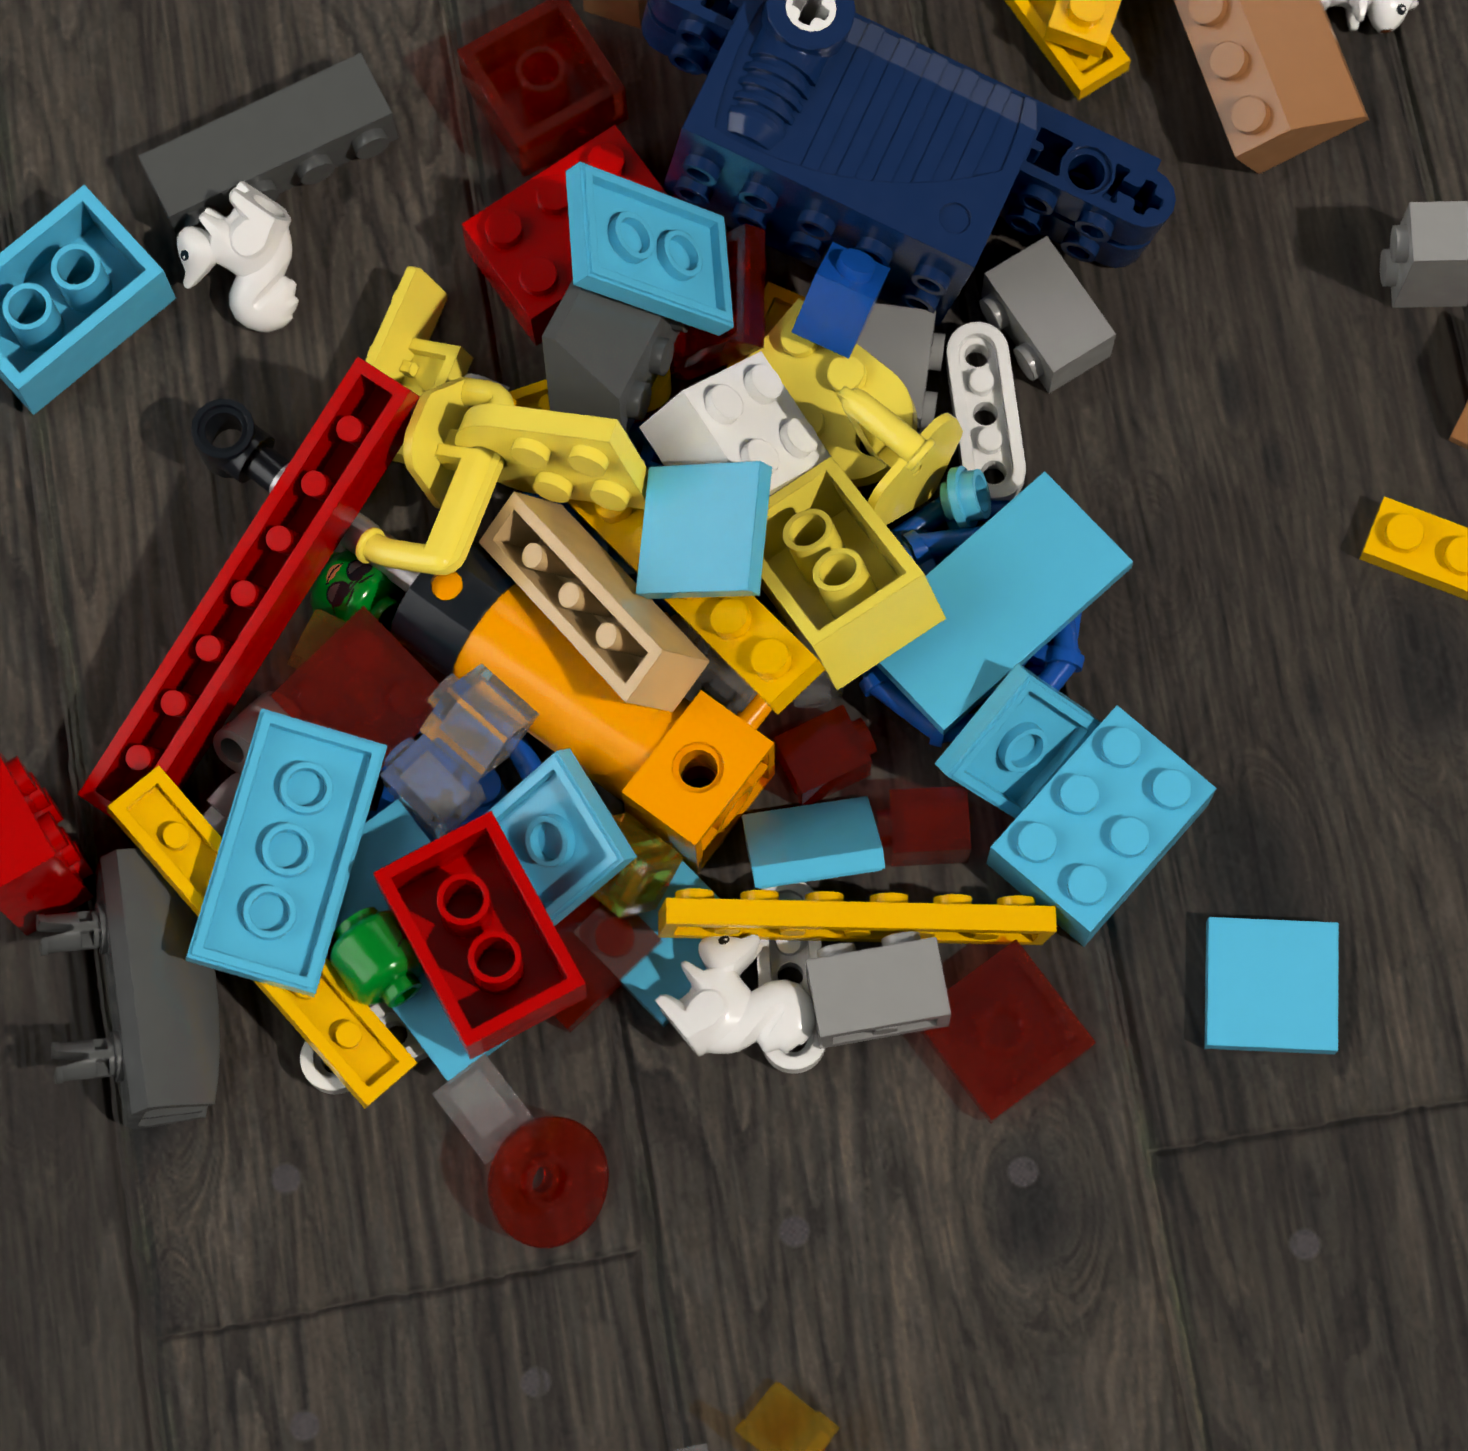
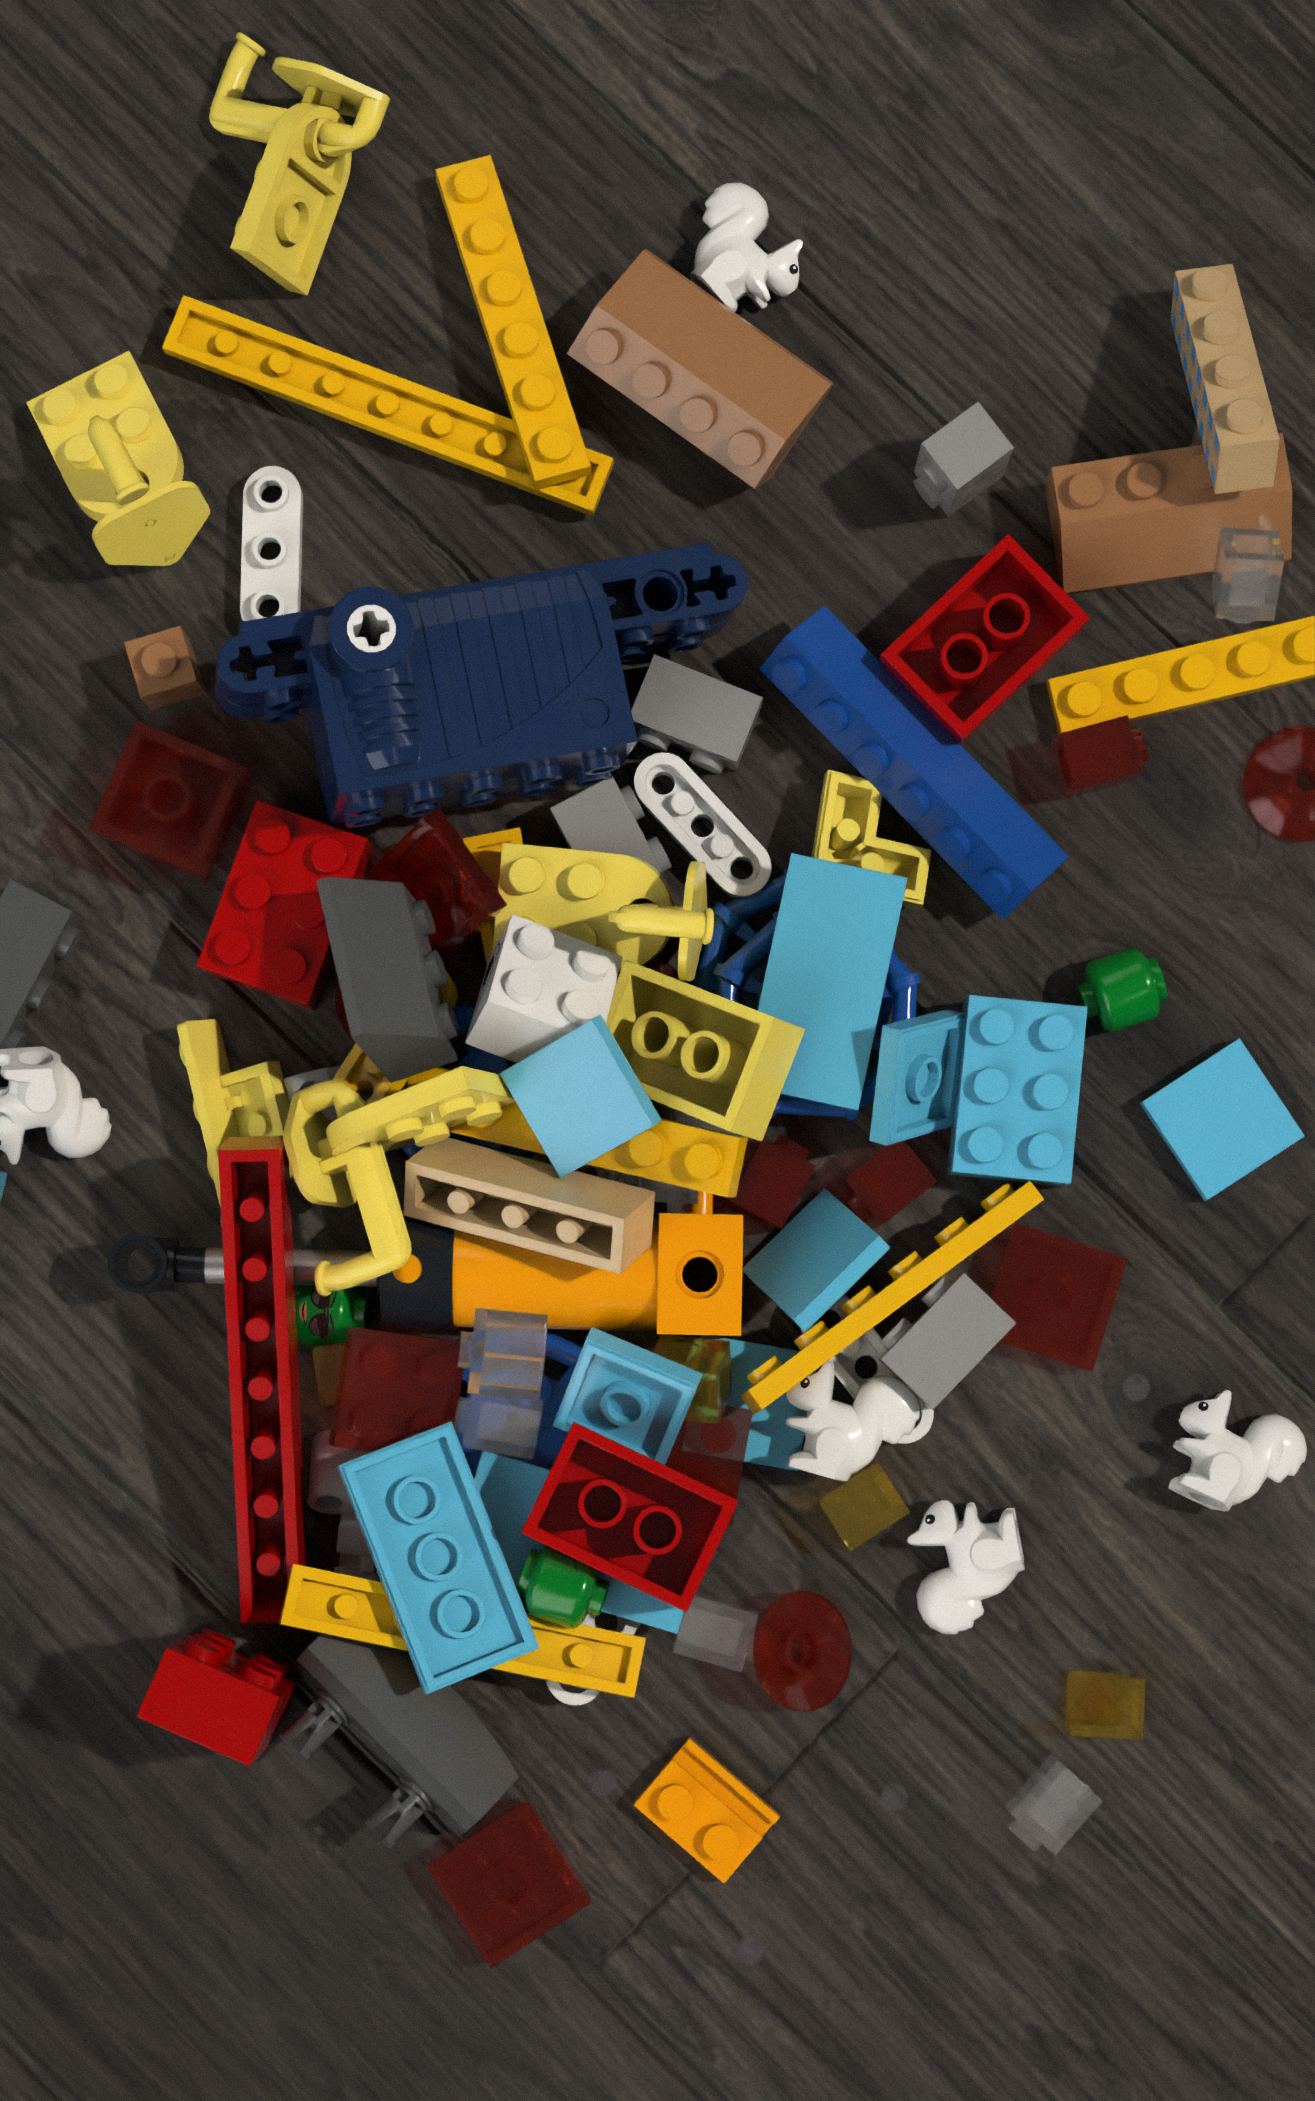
camera: 35 degrees left, 10 degrees up
medium azure tile [565,162,734,336] -> none
blue brick [791,242,891,359] -> none
medium azure plate [940,466,991,528] -> none
none -> clear red plate [426,1798,592,1968]
none -> light orange plate [634,1736,780,1883]
none -> blue brick [759,606,1069,920]
none -> light yellow brick [811,770,931,910]
none -> clear yellow panel [820,1460,910,1551]
none -> red brick [879,534,1090,746]
none -> white animal [907,1499,1025,1634]
none -> clear red brick [1054,715,1148,798]
none -> green head [1076,948,1168,1032]
none -> white animal [1168,1390,1307,1511]

